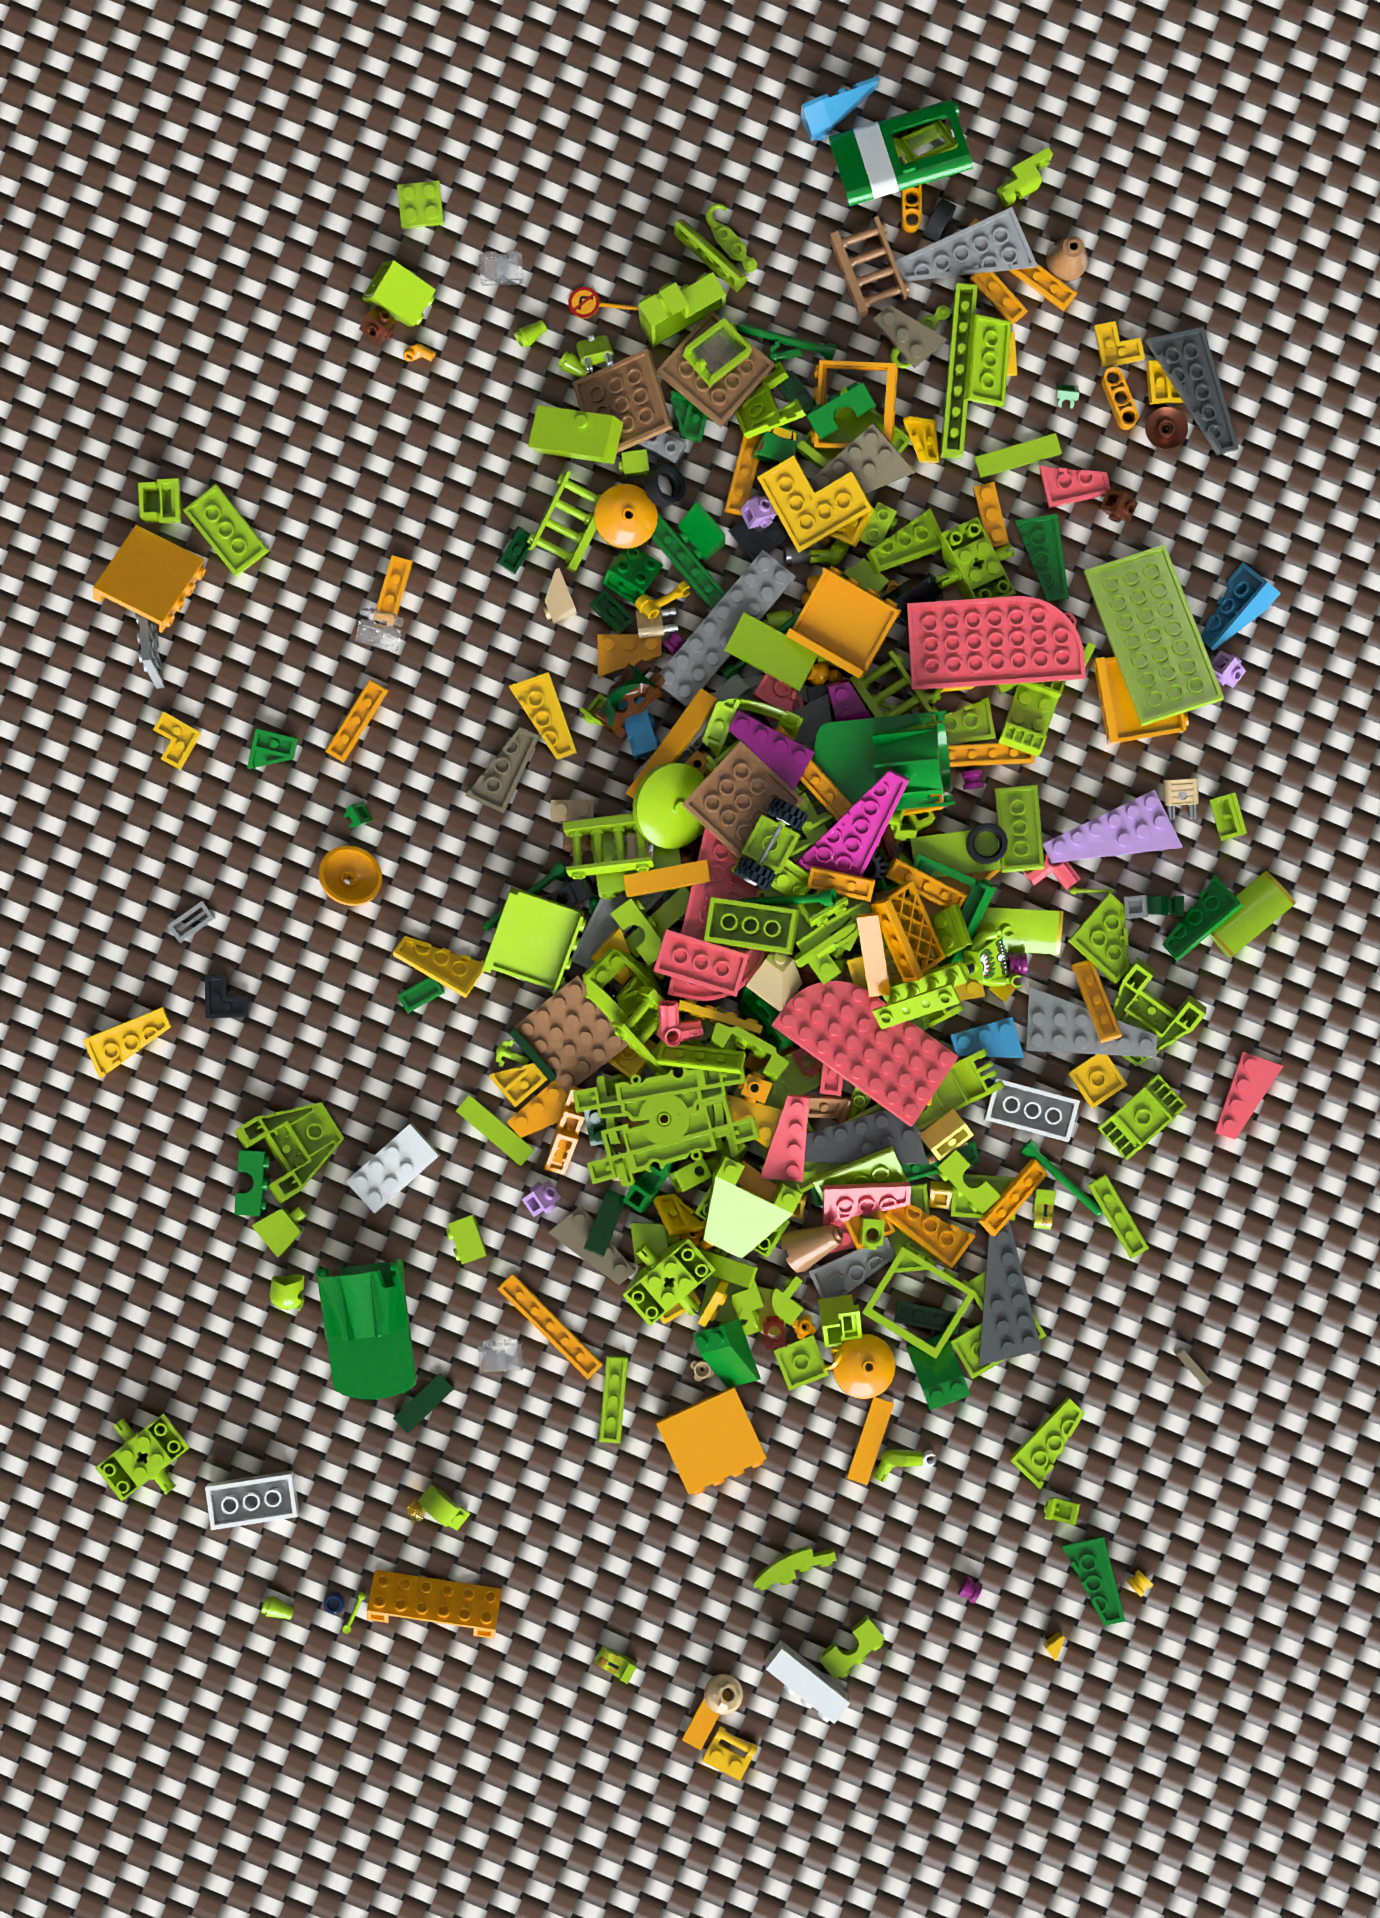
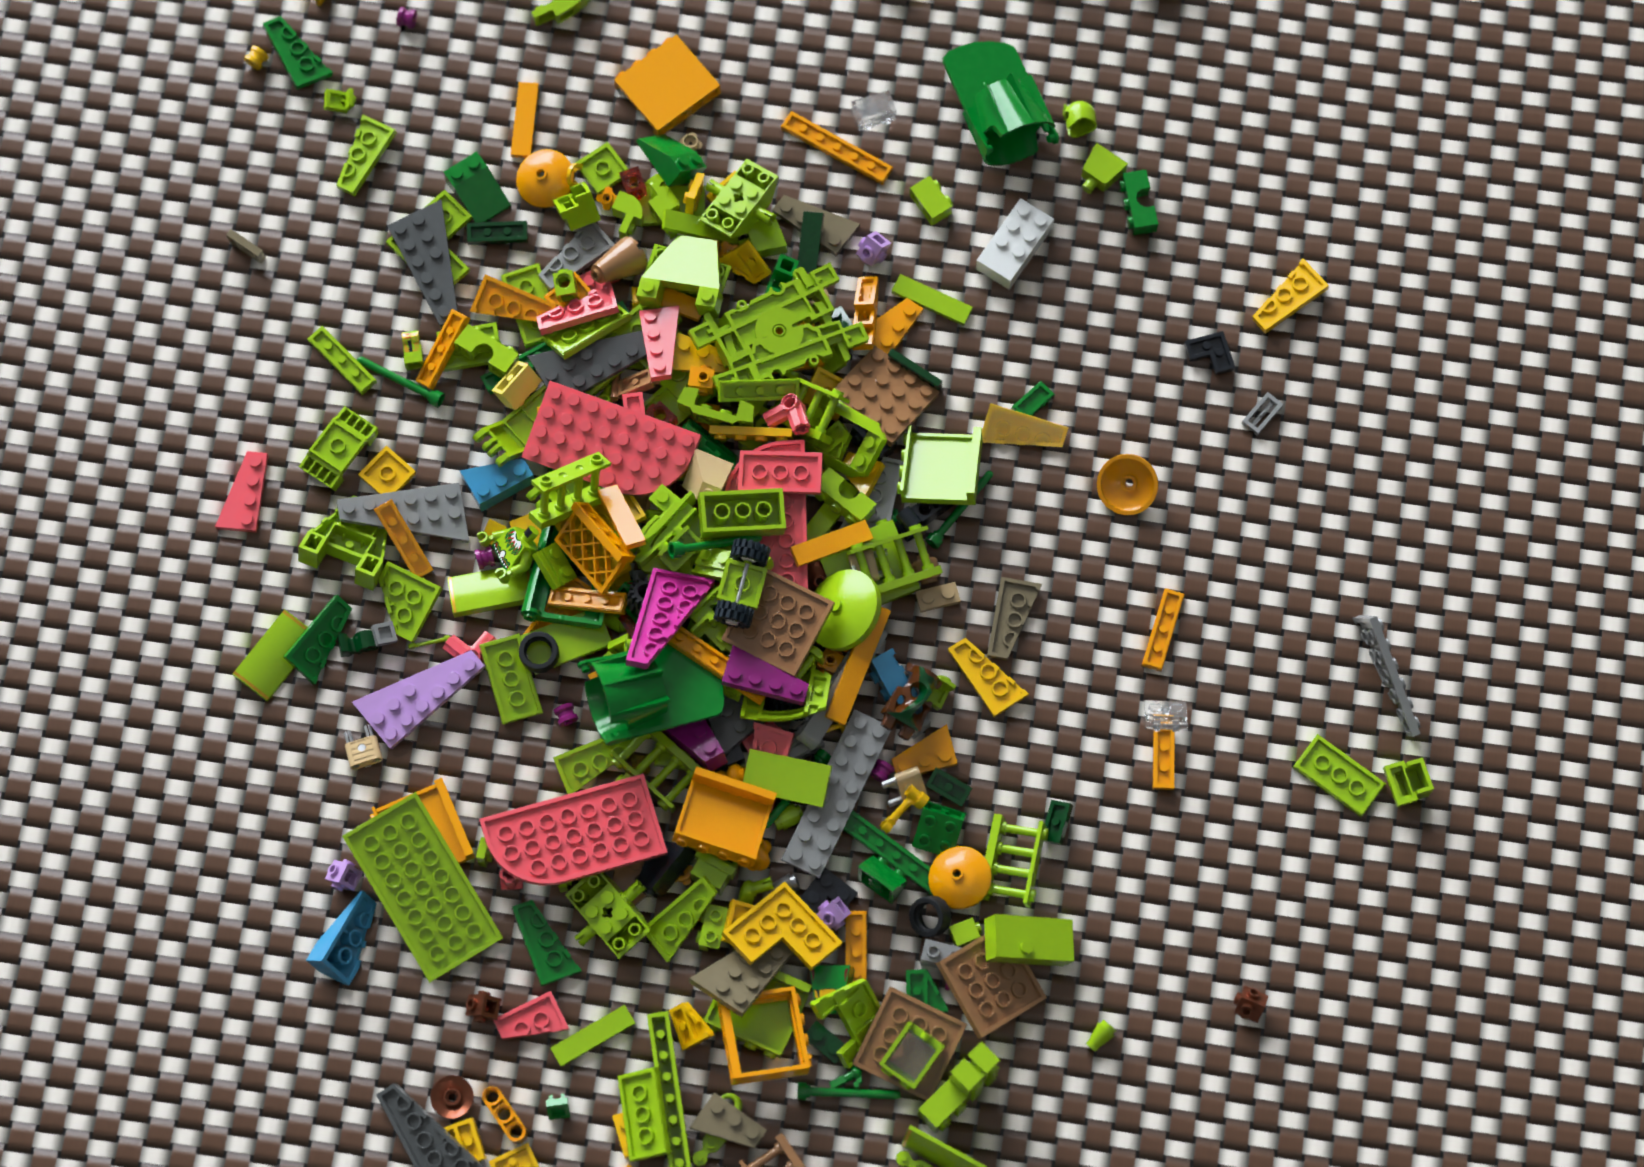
camera: 165 degrees right, 15 degrees down
light orange panel [93,525,206,633] -> none
yellow plate [153,711,202,770] -> none
lime wedge [234,1102,344,1204] -> none
green wing [247,728,299,769] -> none
green tile [343,801,373,828] -> none
lime slope [361,260,436,327] -> none
dark green tile [393,1373,455,1434] -> none
lime plate [397,181,444,229] -> none
light orange arm [403,344,436,362] -> none
clear brick [479,250,524,286] -> none
yellow wing [489,1063,548,1107] -> none
lime piece [496,1039,530,1067] -> none
tan slope [543,568,577,623] -> none
lime cone [557,351,590,378] -> none
piece [568,287,639,318] -> none
lime piece [576,335,614,373] -> none
lime tile [599,1355,628,1443] -> none
lime torso [668,1156,718,1193] -> none
green arch [806,382,877,439] -> none
light orange tile [807,866,876,902] -> none
lime window [862,1245,977,1359] -> none
lime arm [872,1449,935,1482] -> none
yellow slope [929,1181,952,1209] -> none
light orange tile [948,743,1035,767] -> none
light orange plate [973,482,1009,548] -> none
white brick [984,1078,1080,1142] -> none
lime plate [998,681,1065,757] -> none
lime hinge [1209,792,1247,841] -> none

